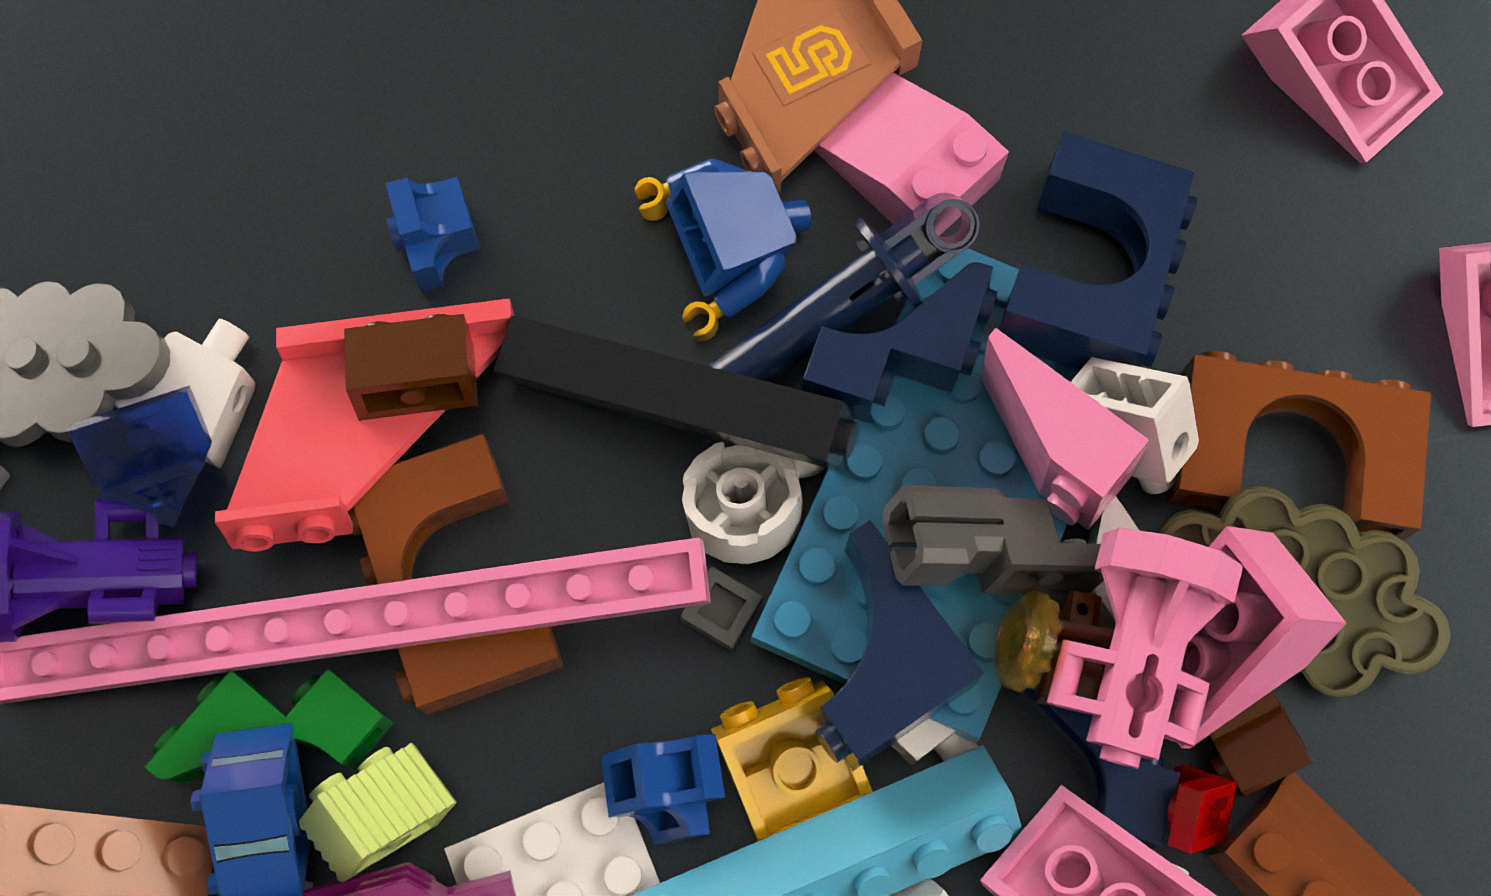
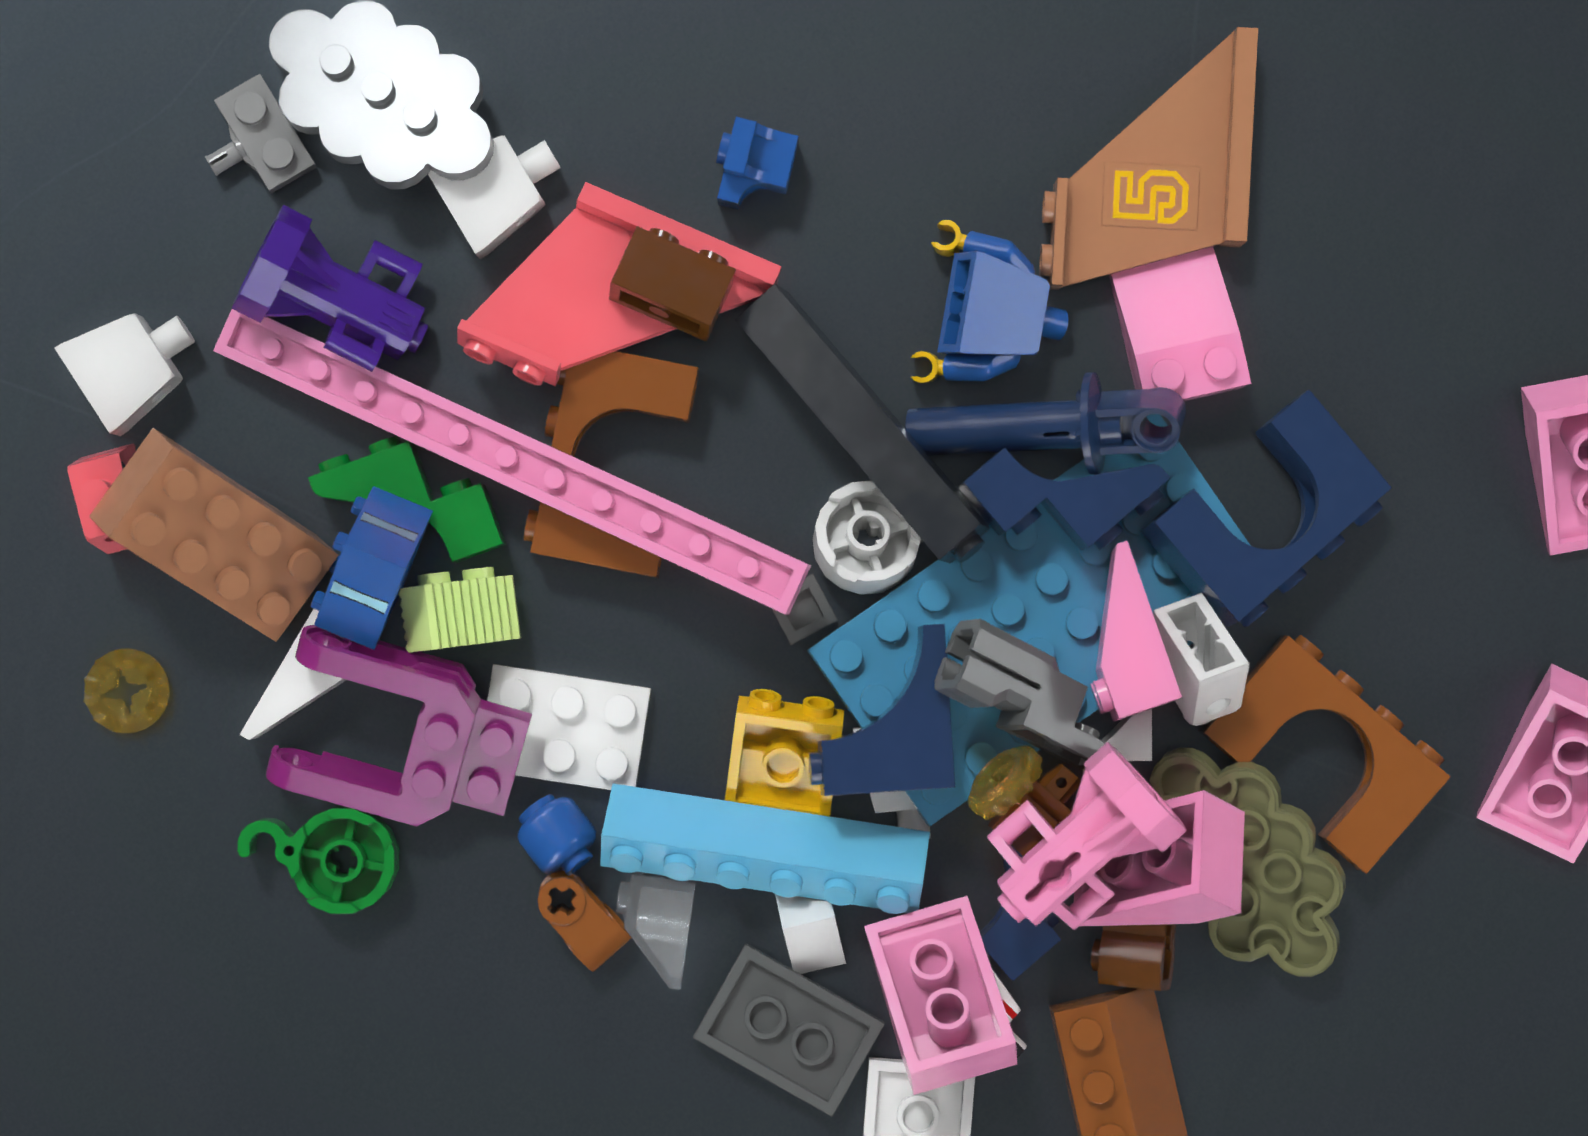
camera: 30 degrees right, 15 degrees up
clear blue slope [68,385,212,528] -> none
blue brick [600,734,725,845] -> none
red bracket [1167,764,1237,854] -> none

